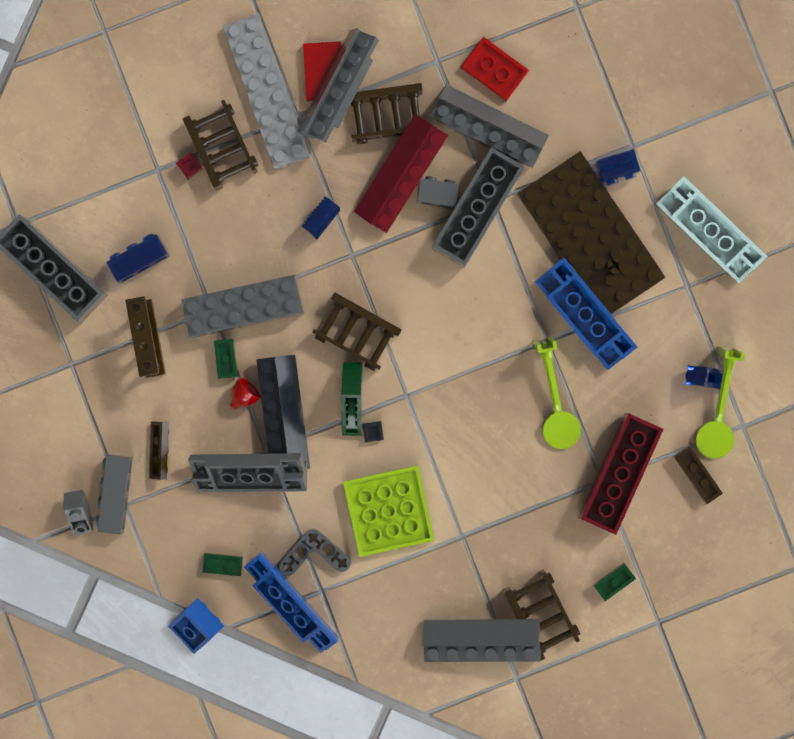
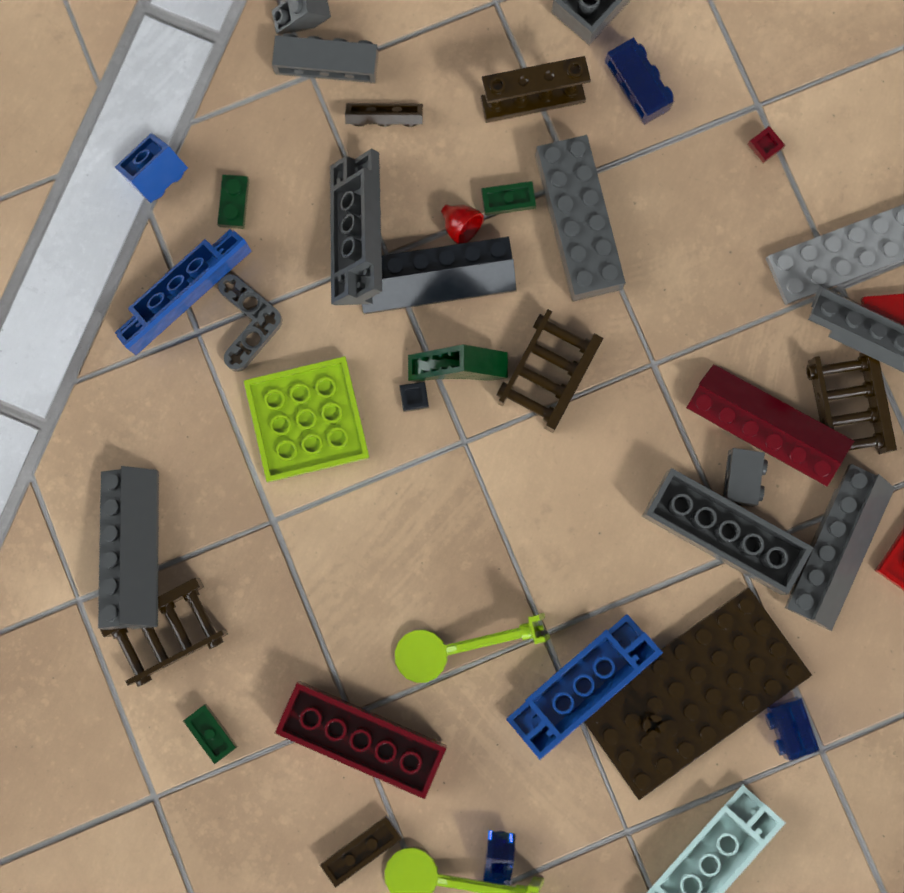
camera: 90 degrees right, 5 degrees down
dark brown fence [182,100,259,191] -> none
clear blue brick [302,197,340,240] -> none

